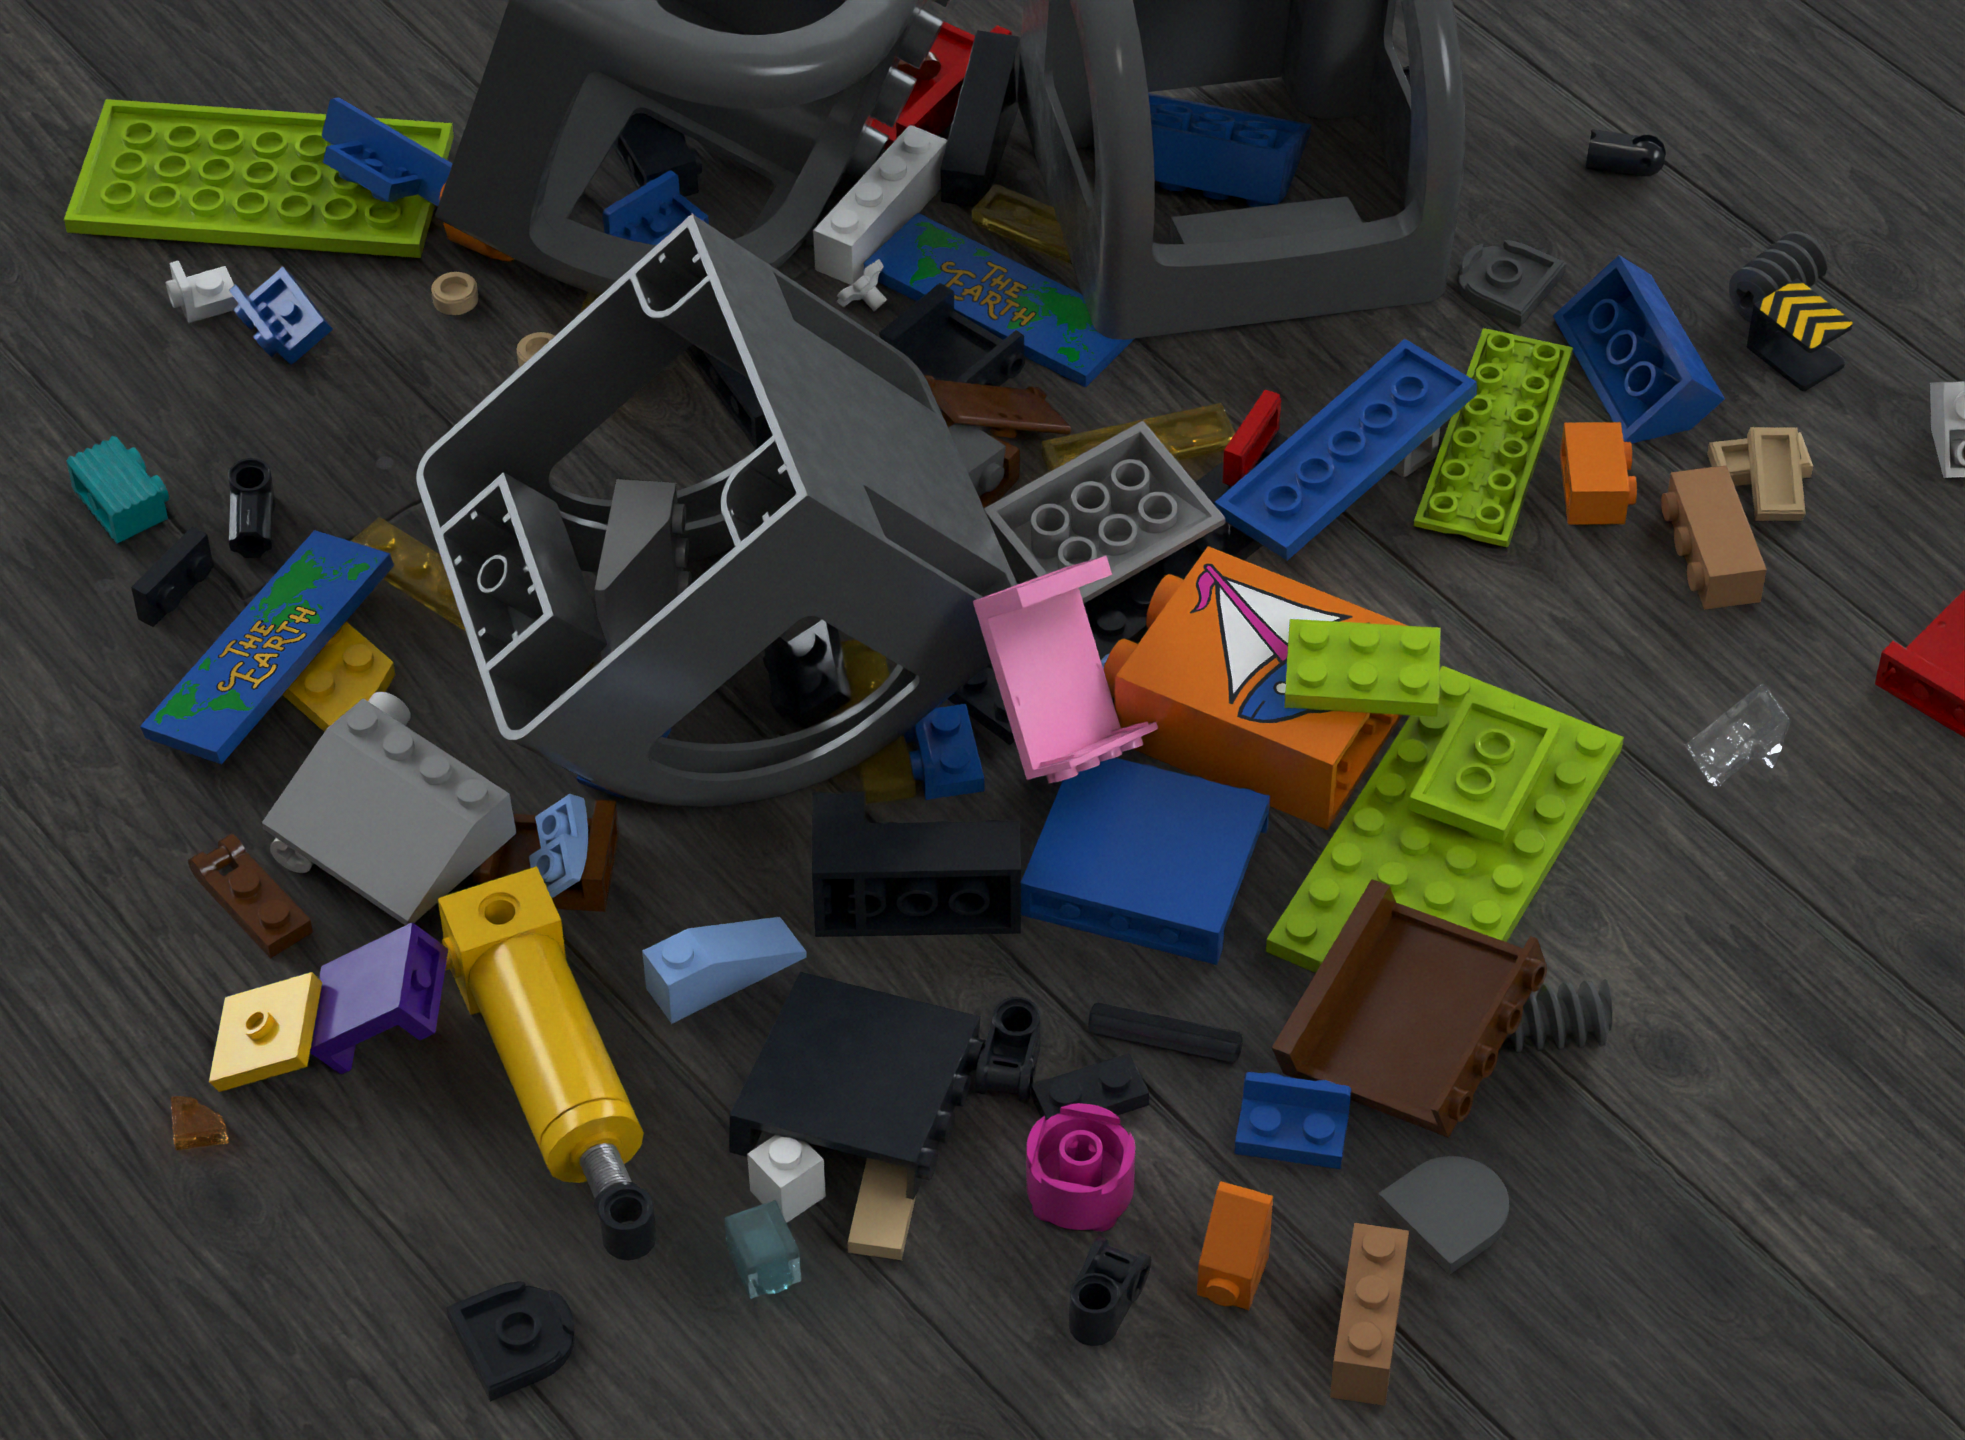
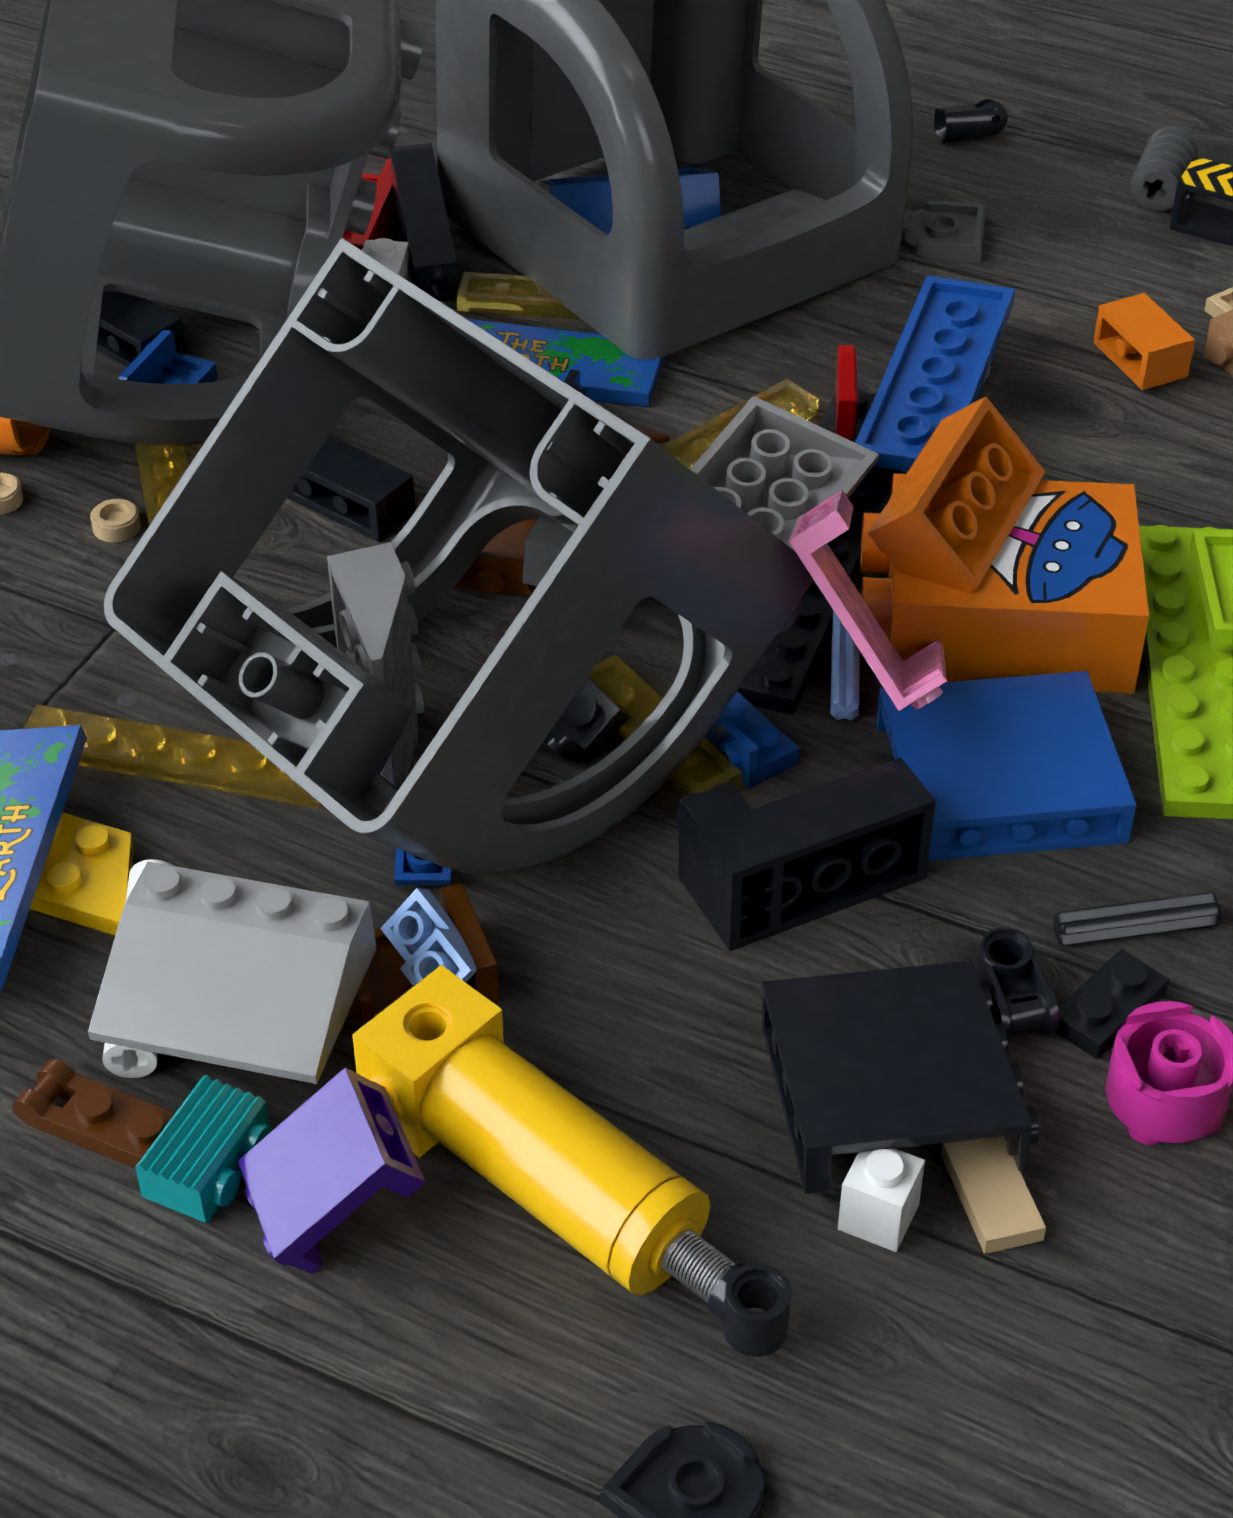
camera: 25 degrees left, 5 degrees down
clear orange tile [171,1096,229,1150] -> none
yellow plate [209,972,322,1092] -> none
light blue slope [642,917,806,1024] -> none
clear light blue brick [724,1200,801,1299] -> none
lime plate [1284,619,1441,717] -> none
lime plate [1414,328,1573,547] -> none
blue slope [1553,255,1725,444] -> none
none -> teal brick [135,1075,273,1223]
none -> orange slope [868,396,1046,593]

